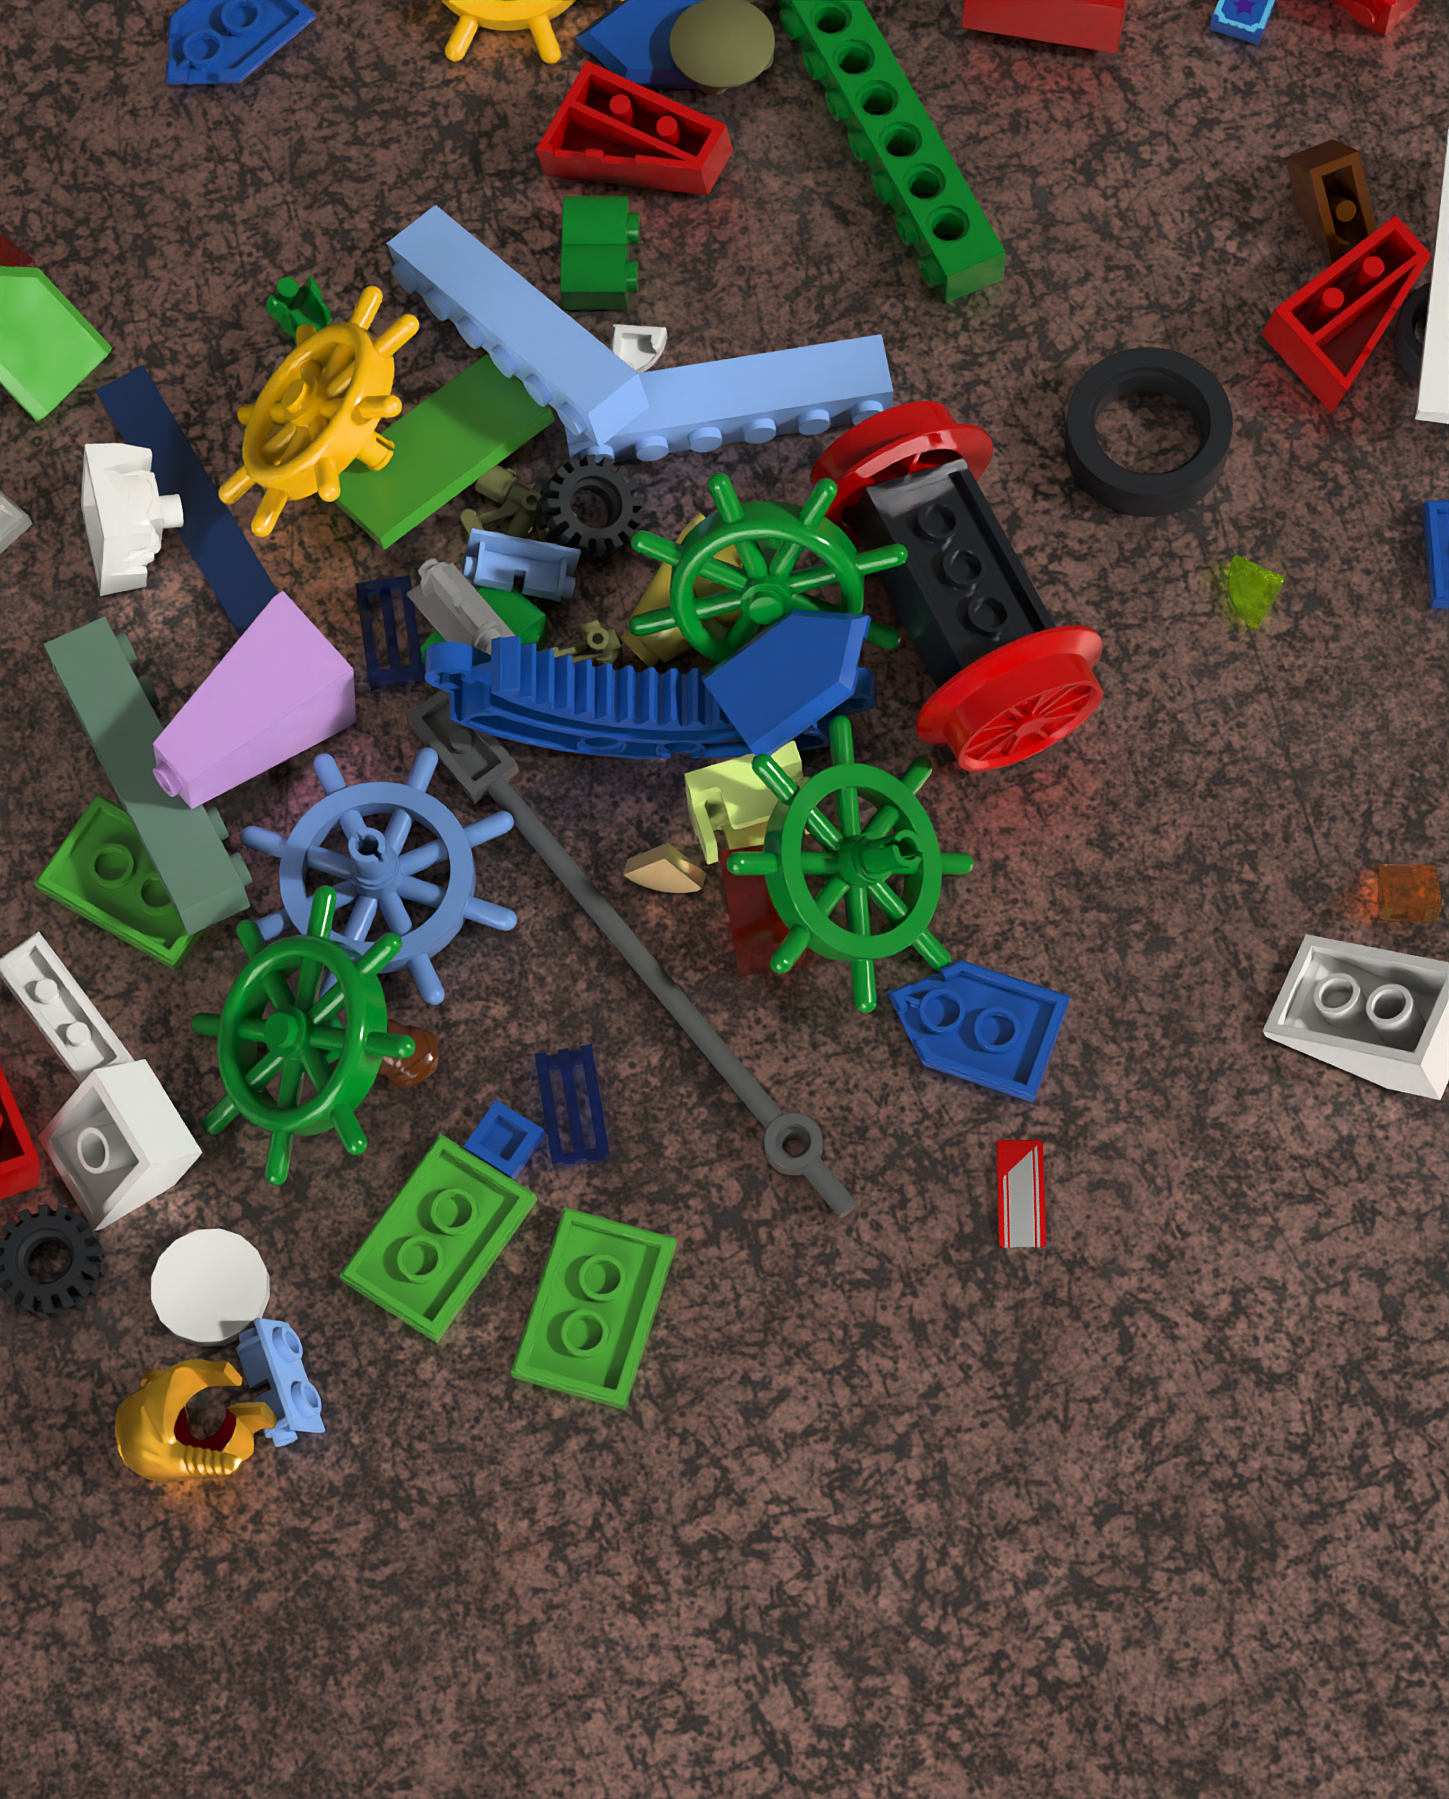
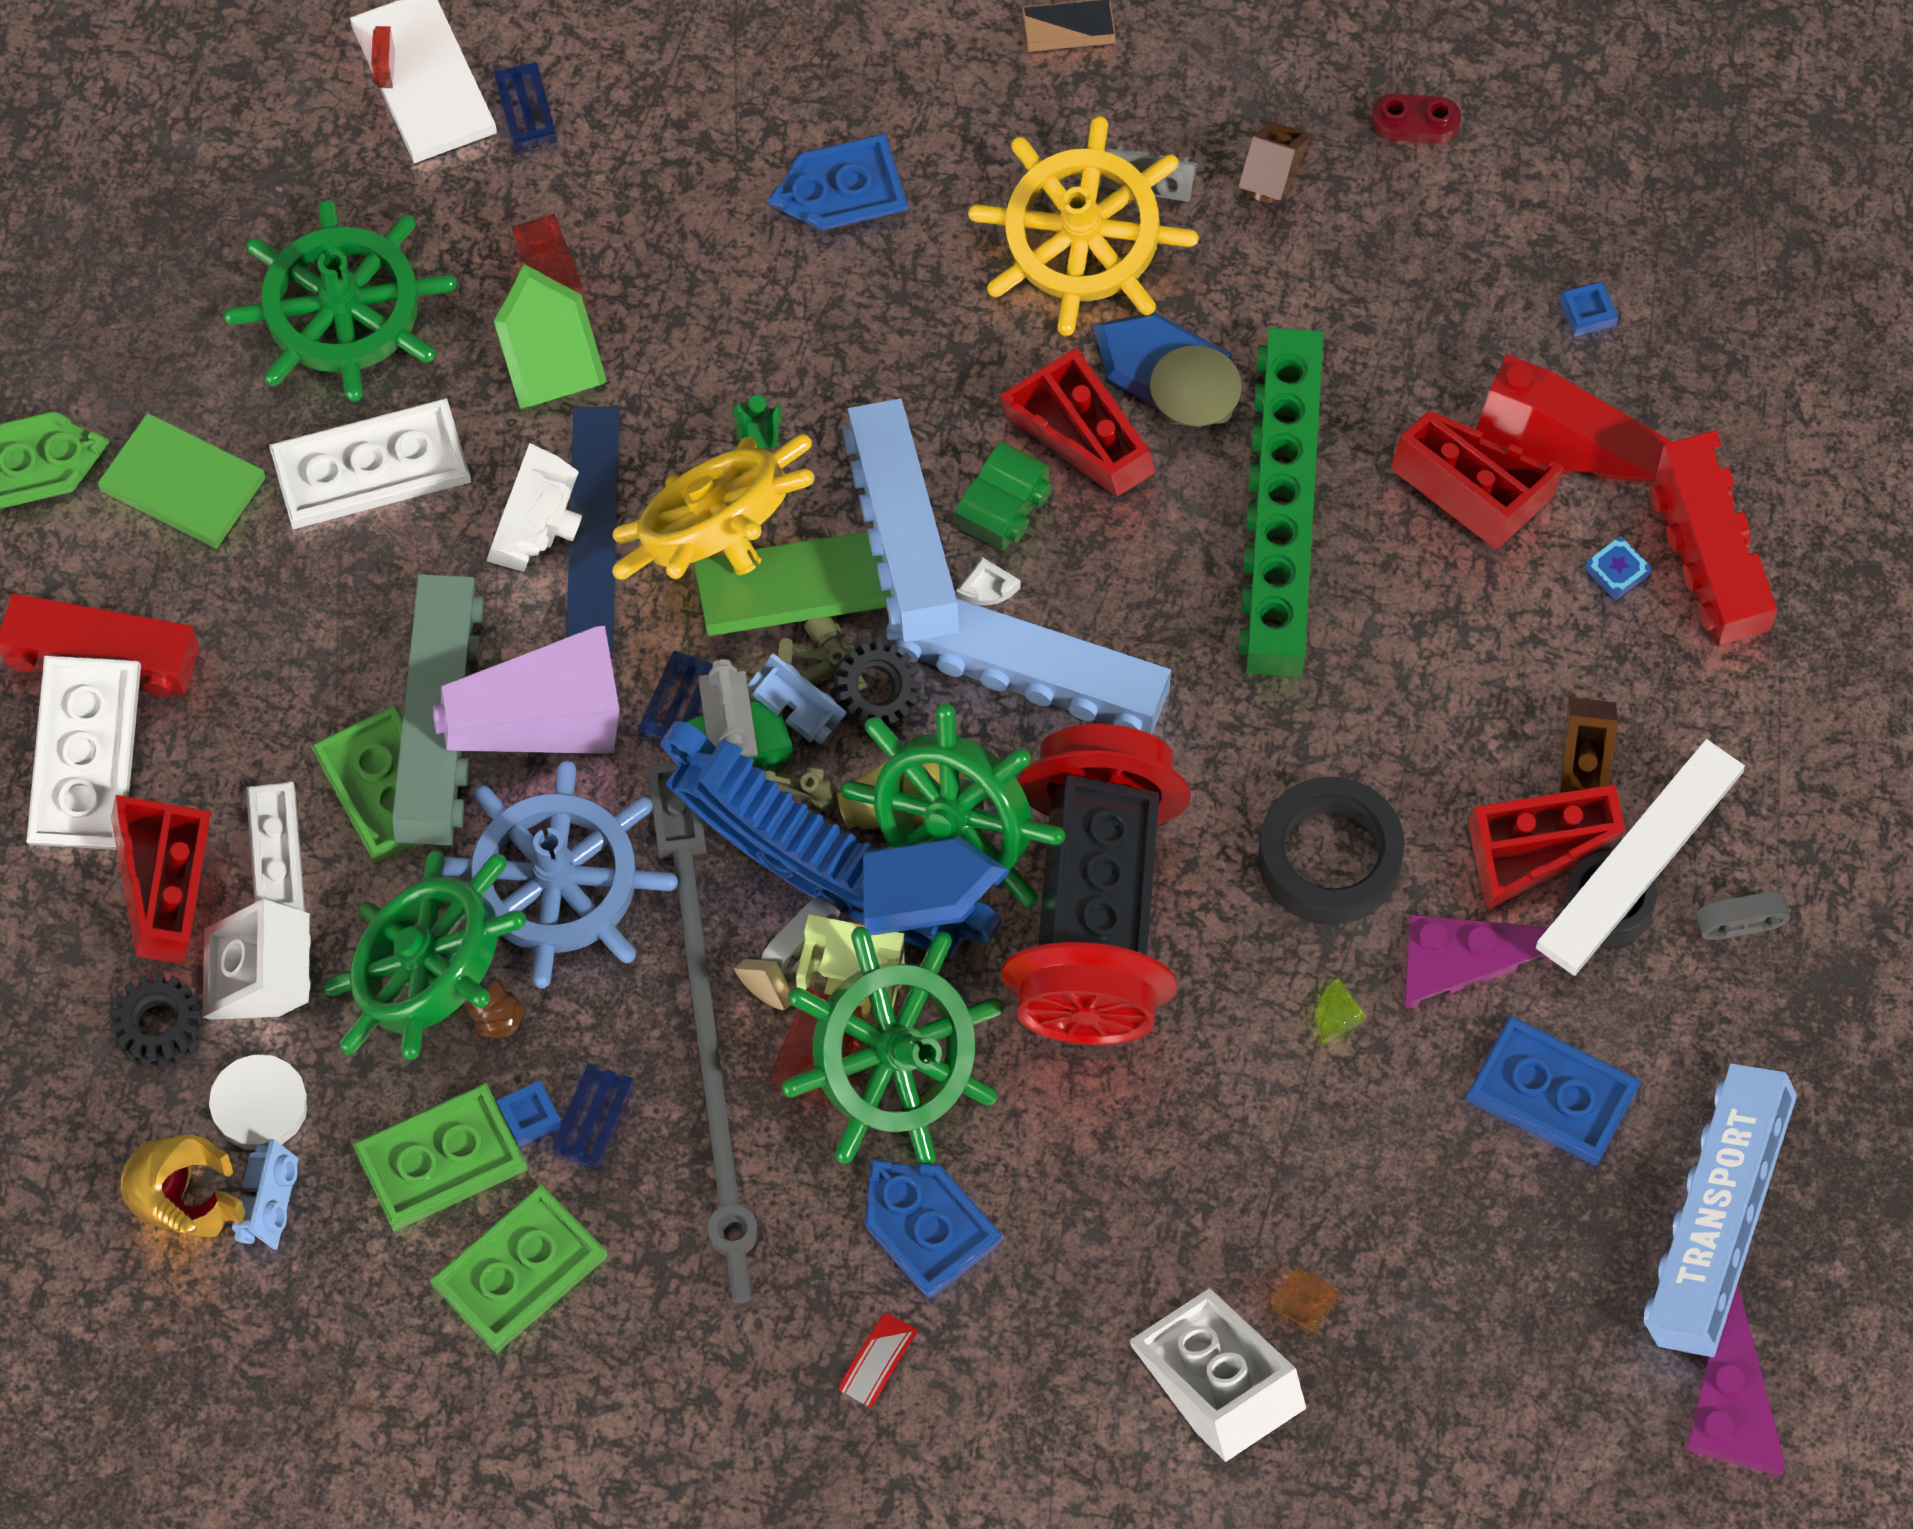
camera: 25 degrees right, 5 degrees down
none -> light grey beam [761,896,840,976]
none -> magenta wing [1404,915,1549,1008]

